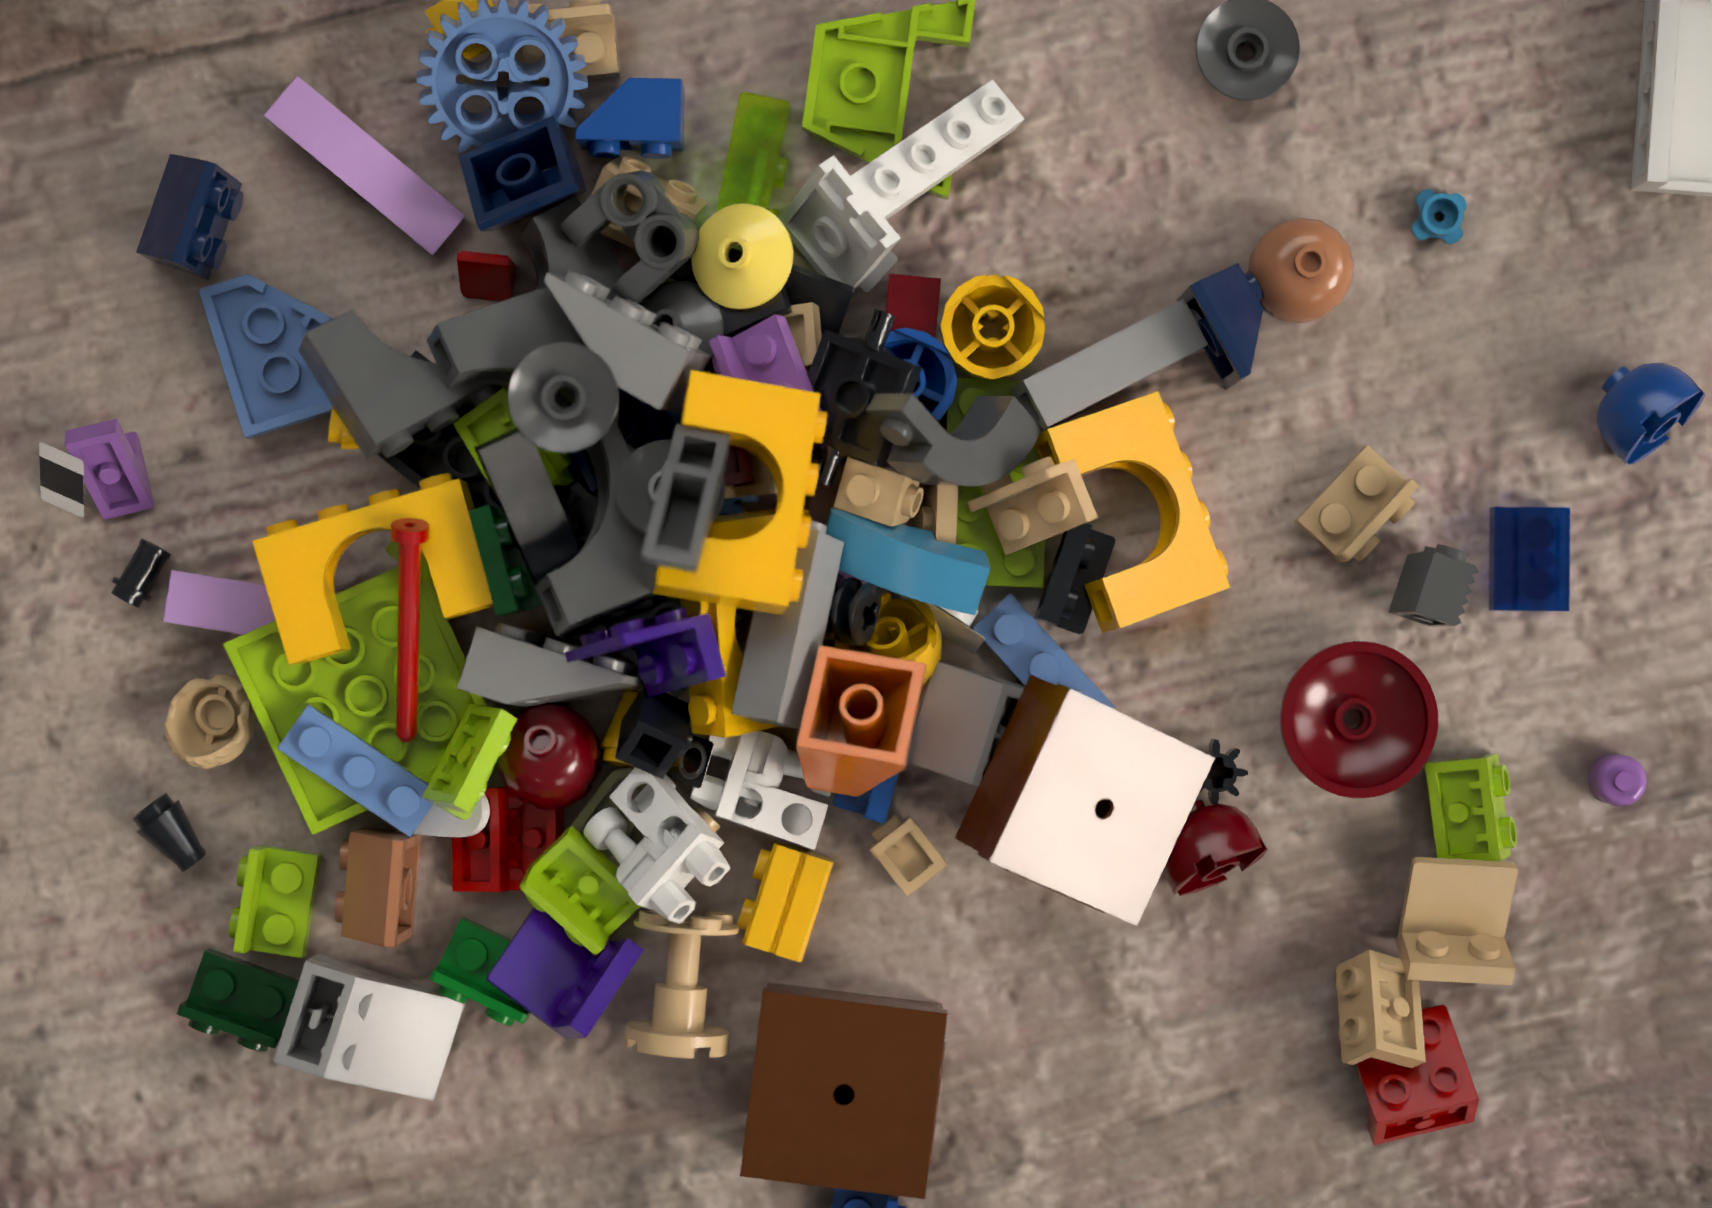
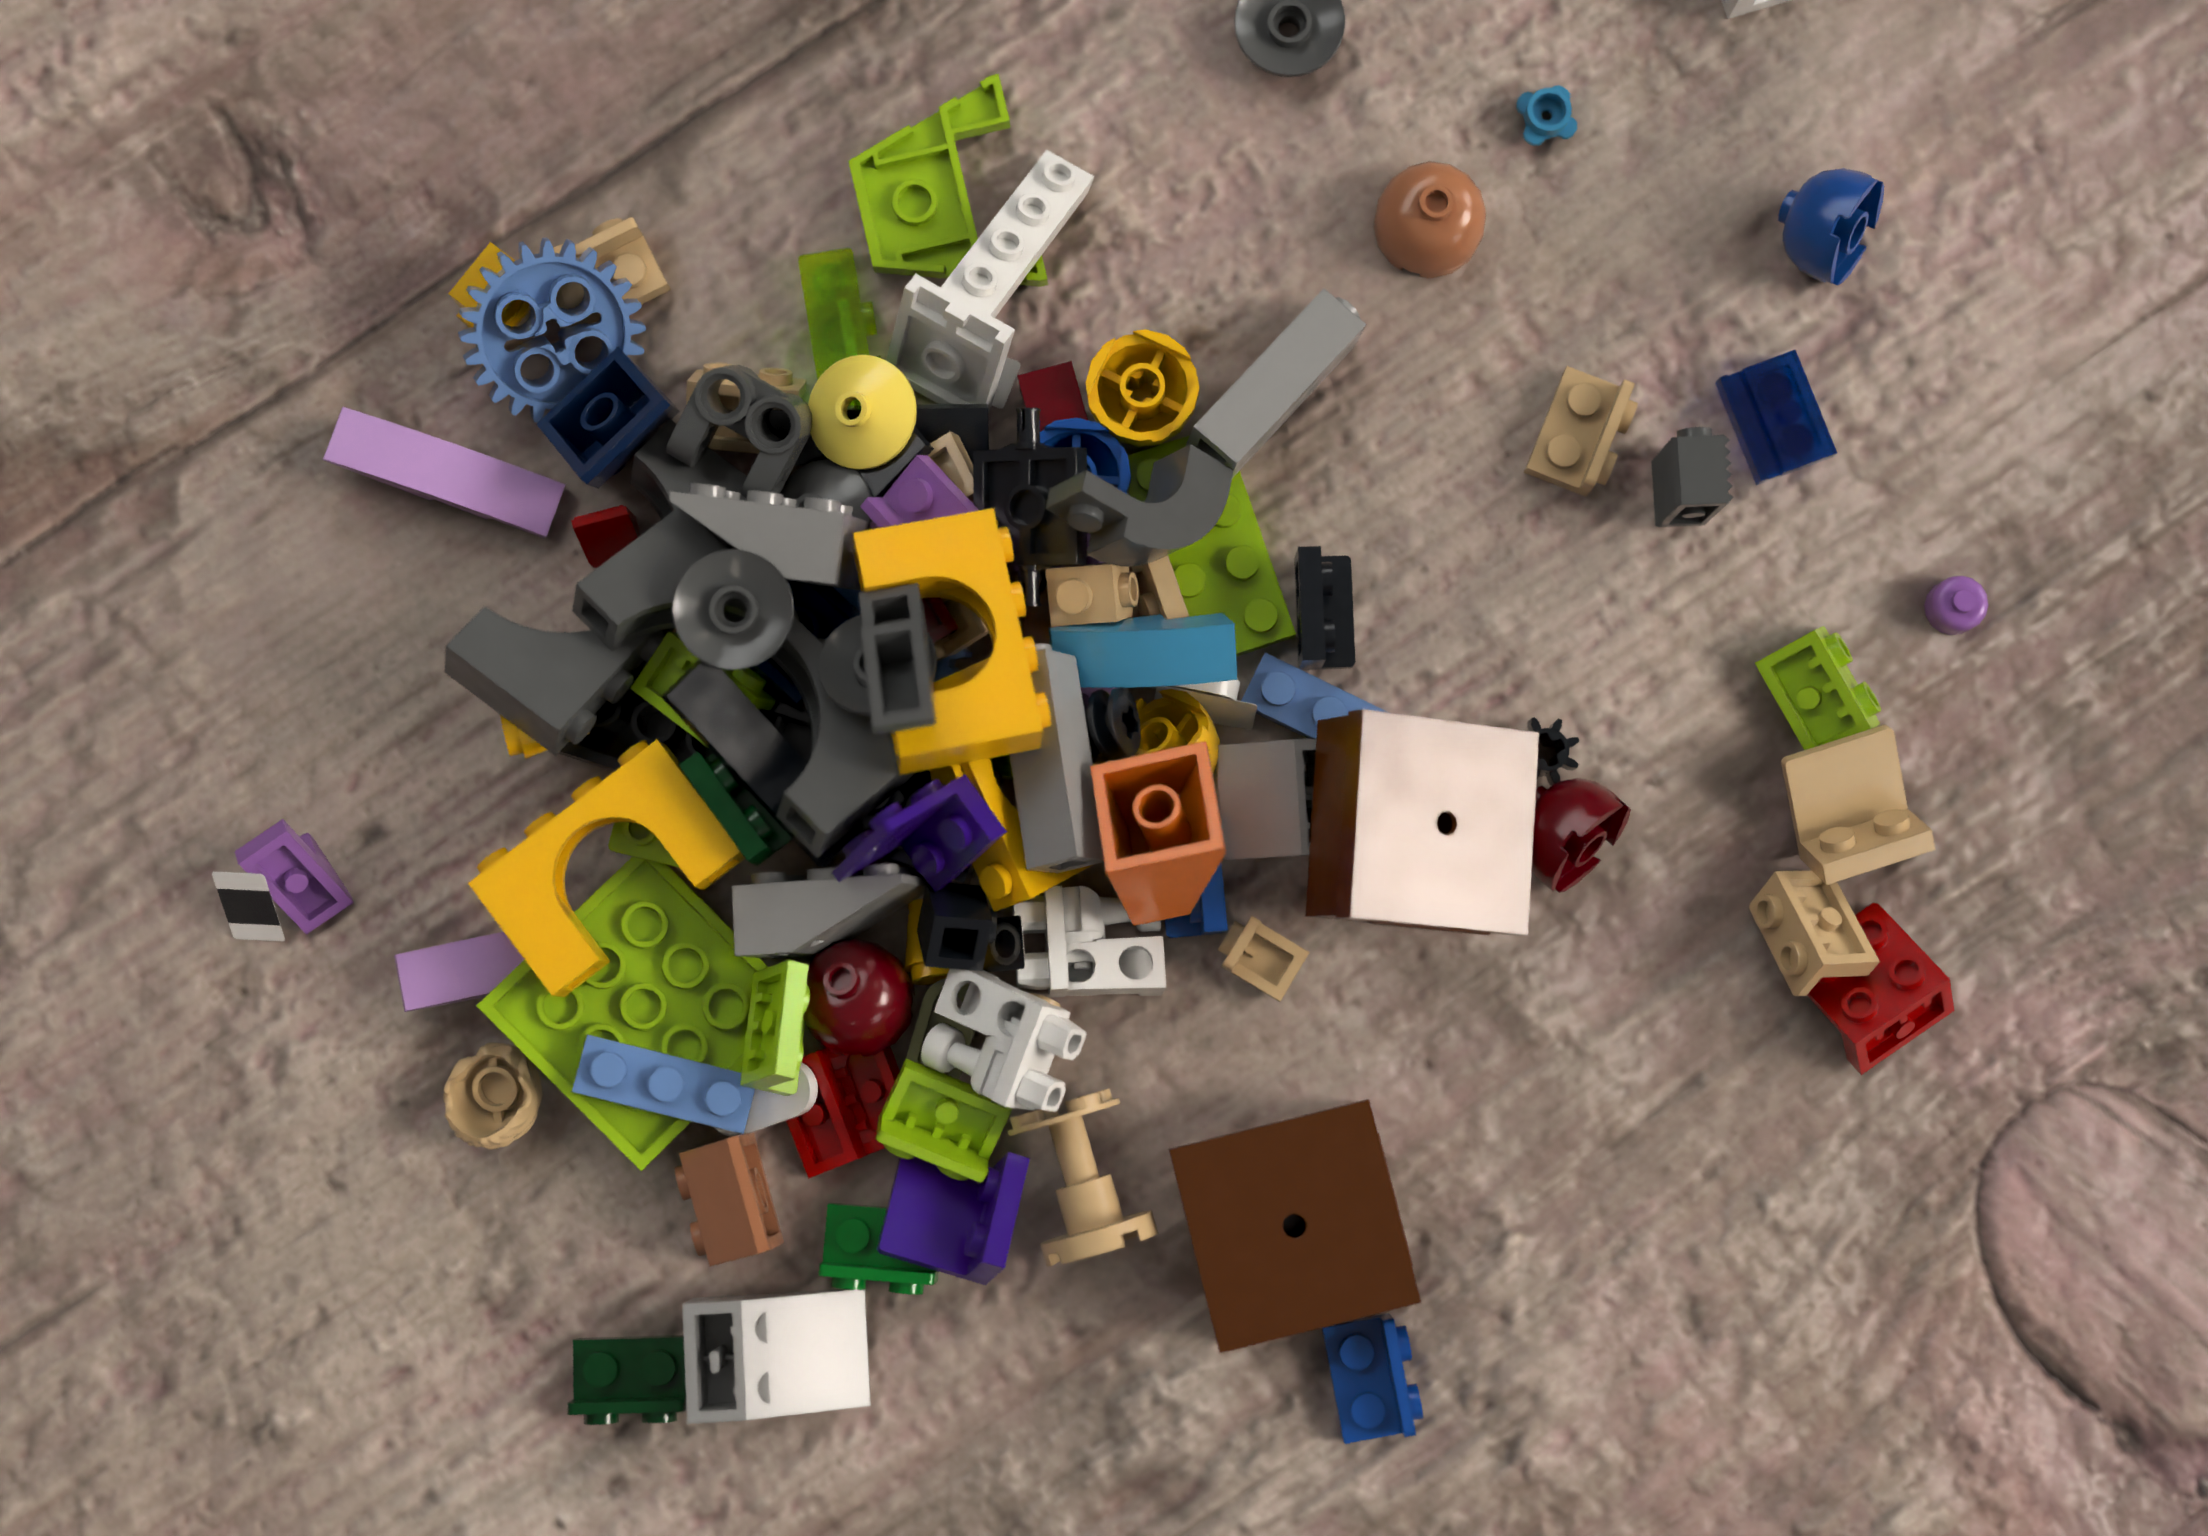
camera: 15 degrees left, 5 degrees down
black pin [111,538,171,608] -> none
black cone [132,793,207,872] -> none
dark blue slope [136,154,243,280] -> none
medium blue plate [198,274,333,439] -> none
lime bracket [228,845,322,958] -> none
red bar [390,518,429,742] -> none
blue slope [576,78,685,159] -> none
yellow brick [736,840,834,962] -> none
tan bracket [967,456,1098,555] -> none
yellow arch [1034,391,1230,633] -> none
dark blue slope [1177,263,1264,390] -> none
dark red dish [1280,641,1438,798] -> none

